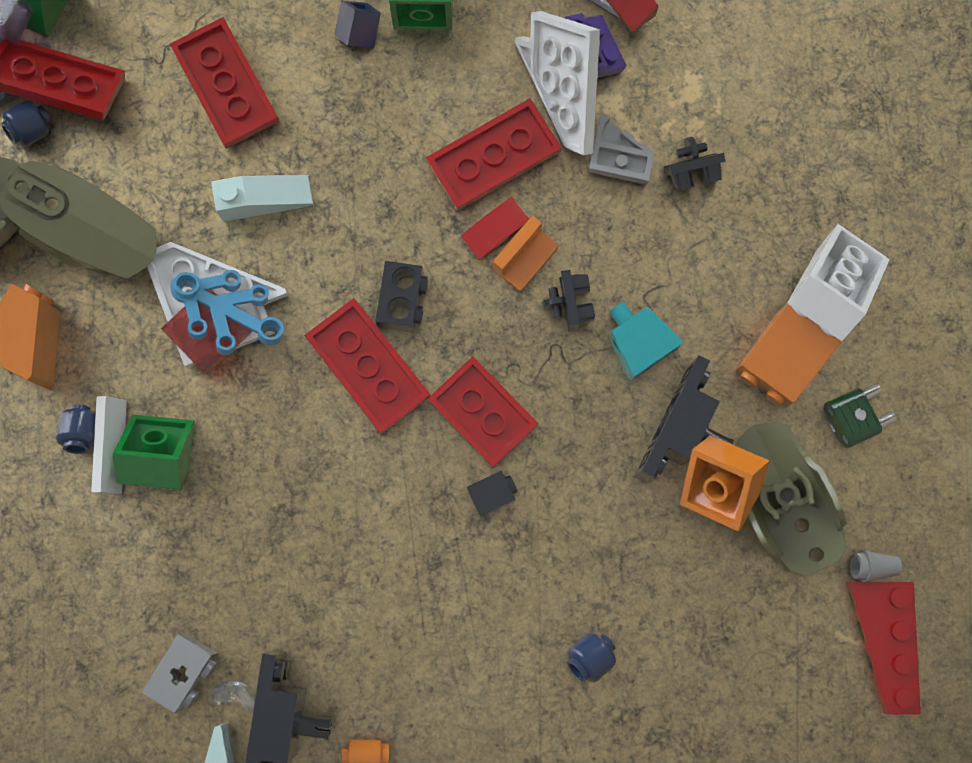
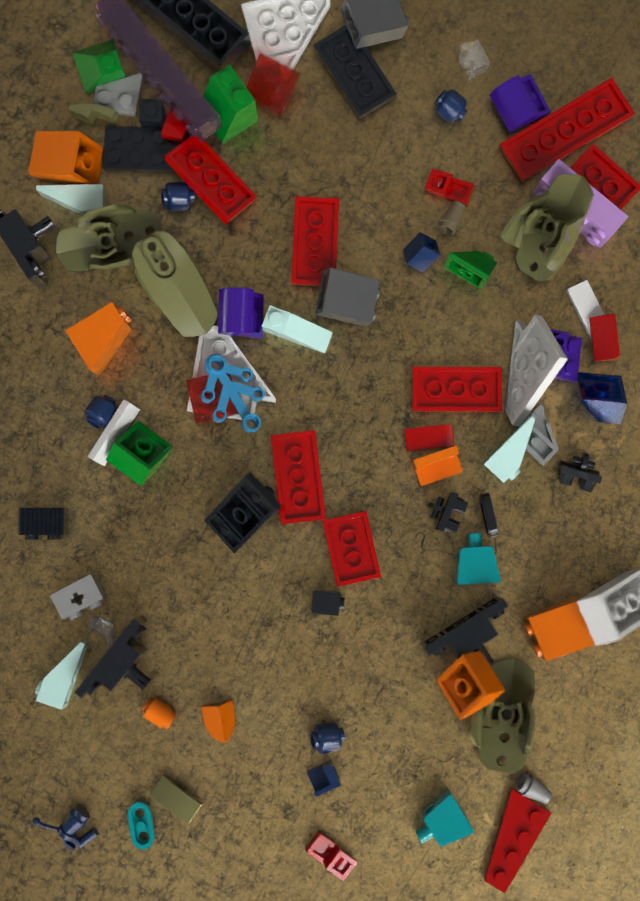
camera: 35 degrees right, 5 degrees up
black brick [375,261,428,333] -> none
dark green piece [824,384,897,448] -> none
none -> black brick [18,508,68,540]
none -> orange brick [201,700,235,743]
none -> black brick [204,471,282,554]
none -> dark purple brick [218,287,263,339]
none -> dark blue panel [307,760,341,797]
none -> dark grey brick [315,268,380,326]
none -> teal torso [415,789,475,847]
none -> black tile [479,493,498,538]
none -> light aqua slope [484,413,537,483]
none -> clear blue slope [577,372,627,424]

